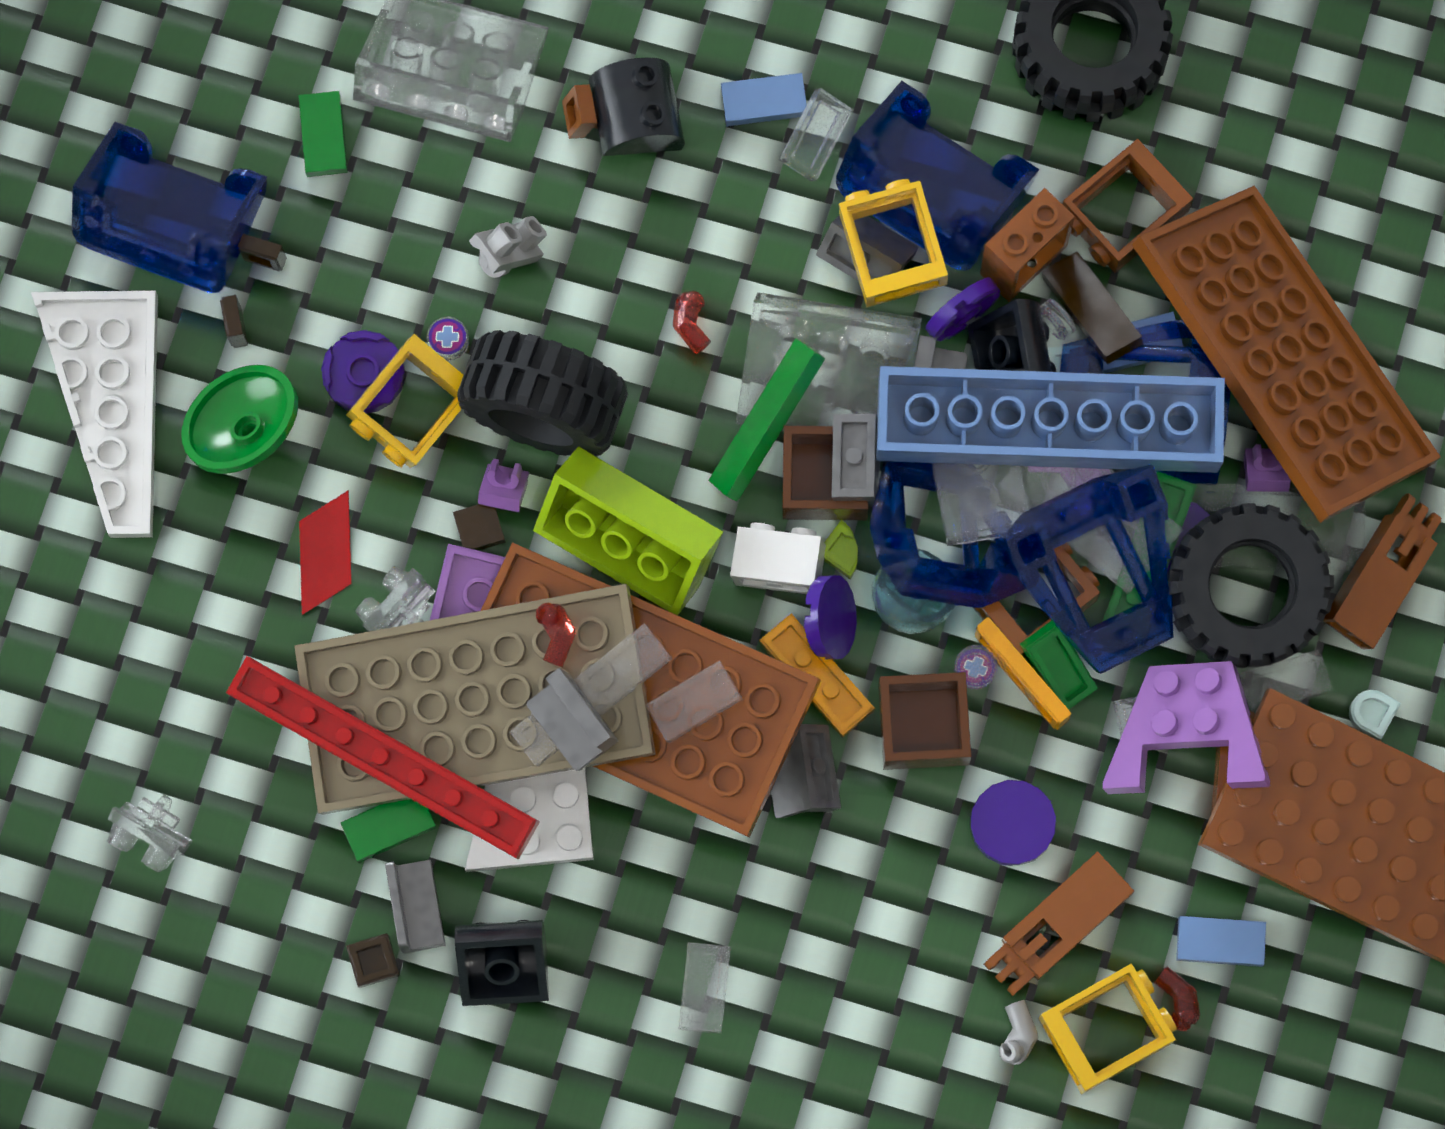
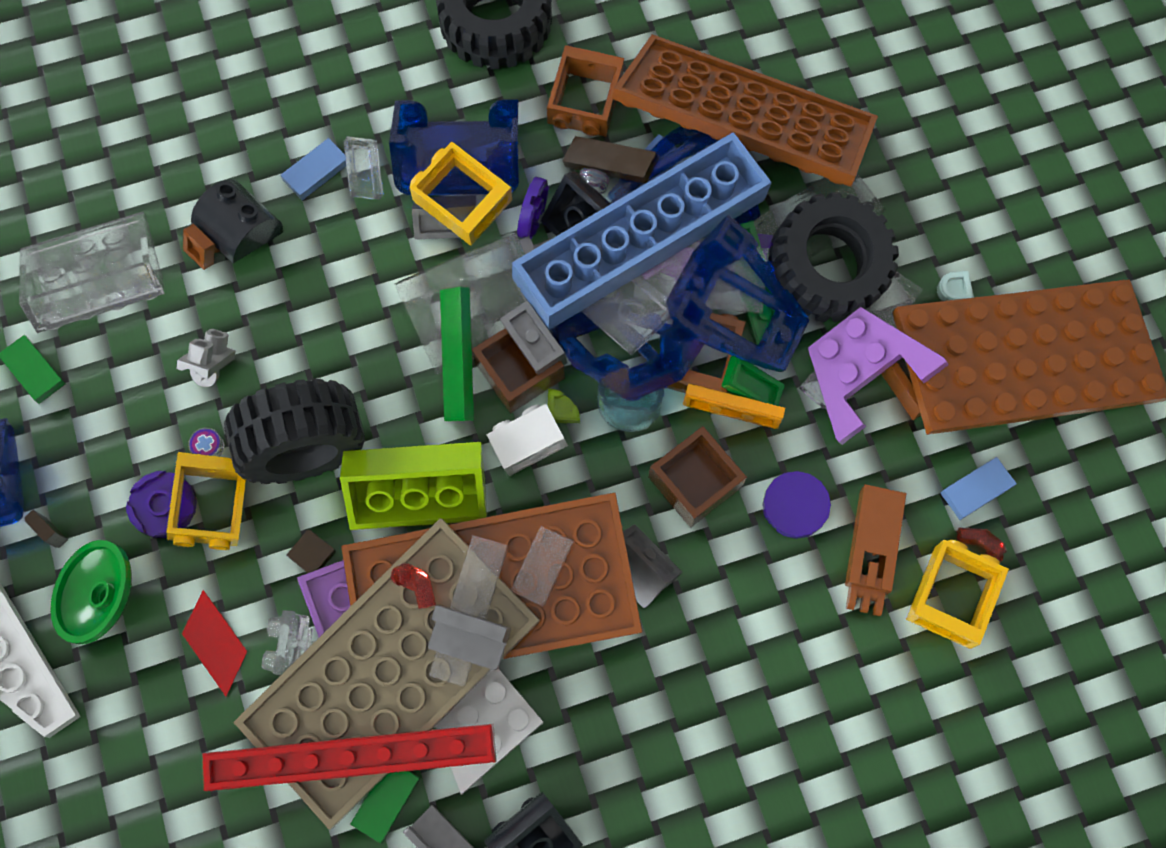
camera: 40 degrees left, 5 degrees down
dark brown tile [238,234,287,271] -> none
medium lavender tile [478,459,529,512] -> none
clear red arm [673,290,711,354] -> none
clear tile [679,942,731,1034] -> none
light orange tile [759,613,875,738] -> none
dark purple tile [804,575,857,659] -> none
clear tile [954,645,998,689] -> none
dark orange window [980,188,1075,302] -> none
light grey arm [999,1000,1038,1065] -> none
medium lavender tile [1244,444,1291,492] -> none
dark orange hinge [1323,493,1442,649] -> none

